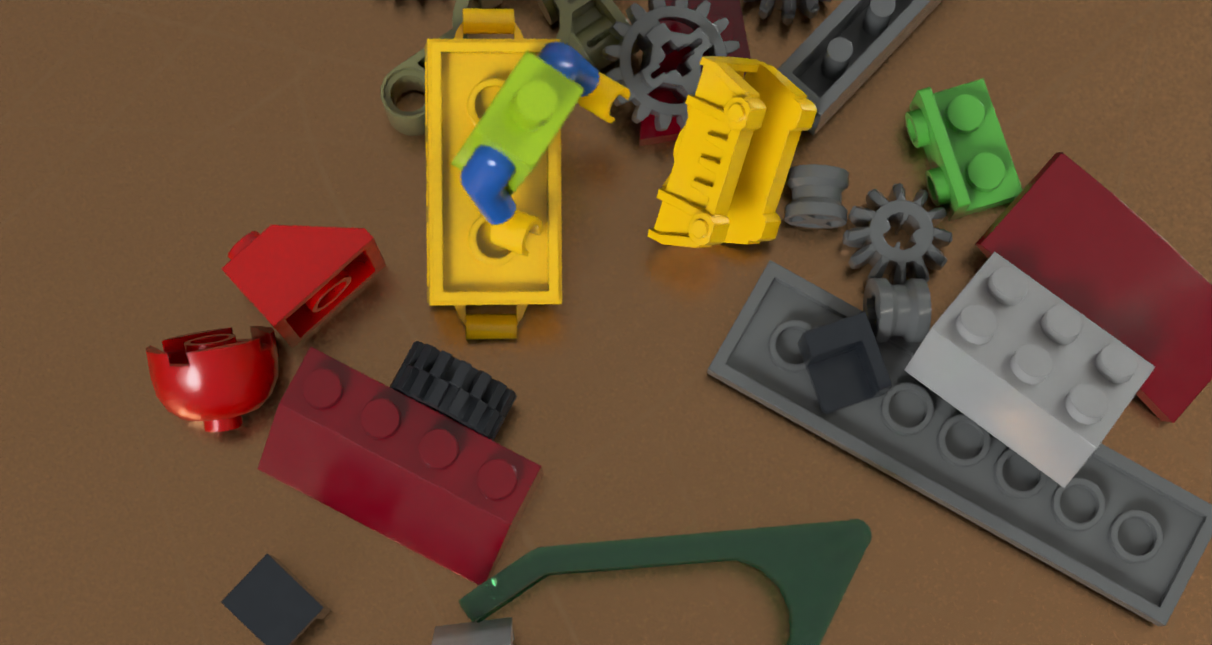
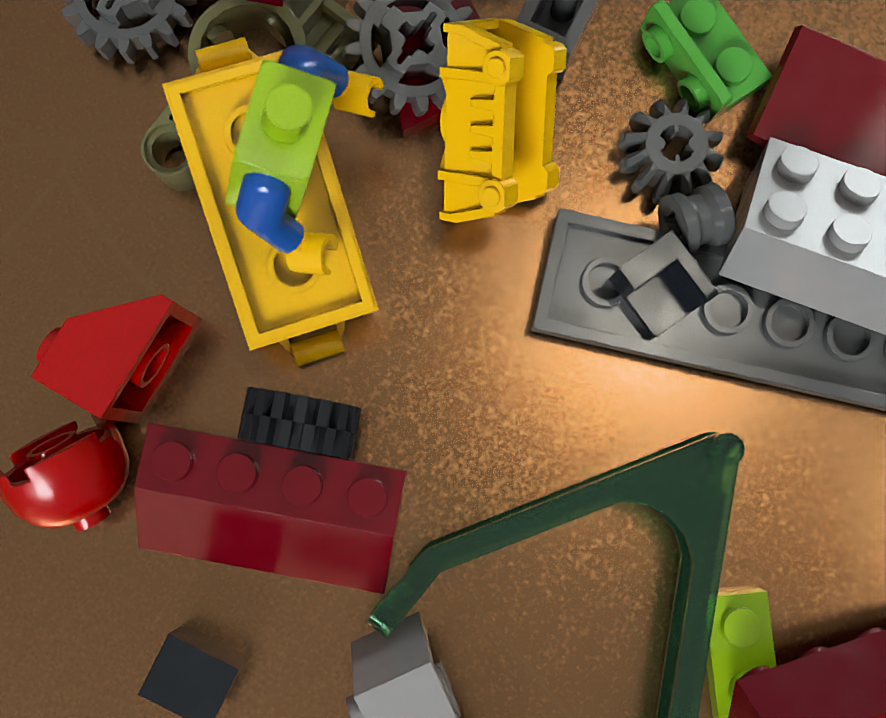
camera: 20 degrees left, 5 degrees up
dark grey wheel [784,164,849,229] -> none

